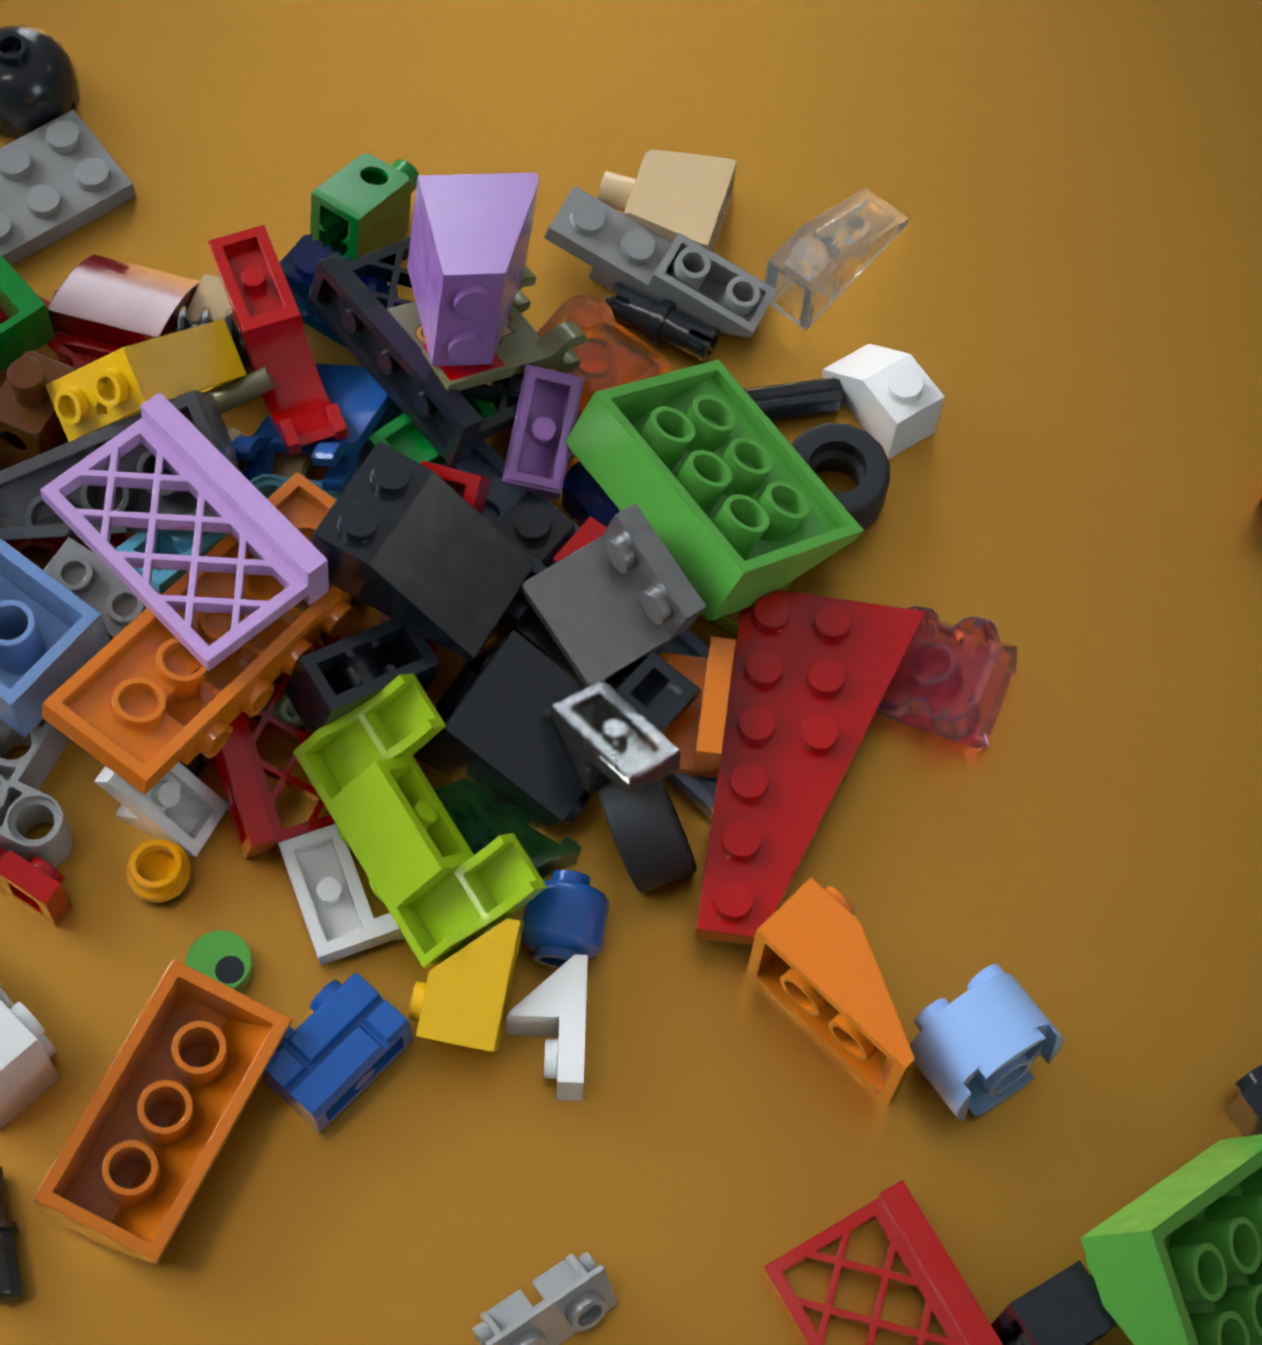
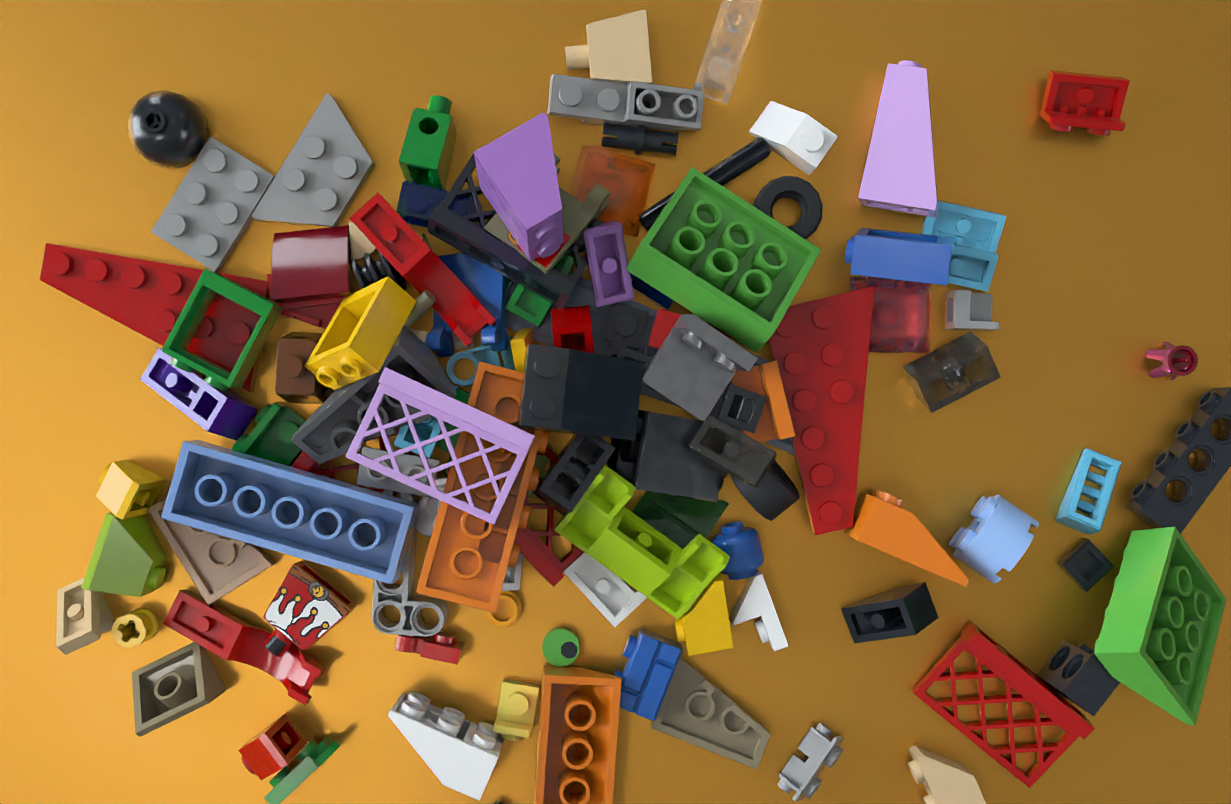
camera: 20 degrees left, 25 degrees up
none -> light grey wing [251,93,375,227]
none -> light yellow bracket [493,679,540,741]
none -> dark tan wing [651,657,771,770]
none -> black slope [842,582,939,644]
none -> blue window [845,228,954,285]
none -> lavender slope [858,60,938,218]
none -> clear smoke brick [903,331,1001,413]
none -> medium azure slope [921,200,1007,292]
none -> light grey panel [945,290,1000,332]
none -> medium azure slope [1056,448,1122,535]
none -> black tile [1057,538,1114,592]

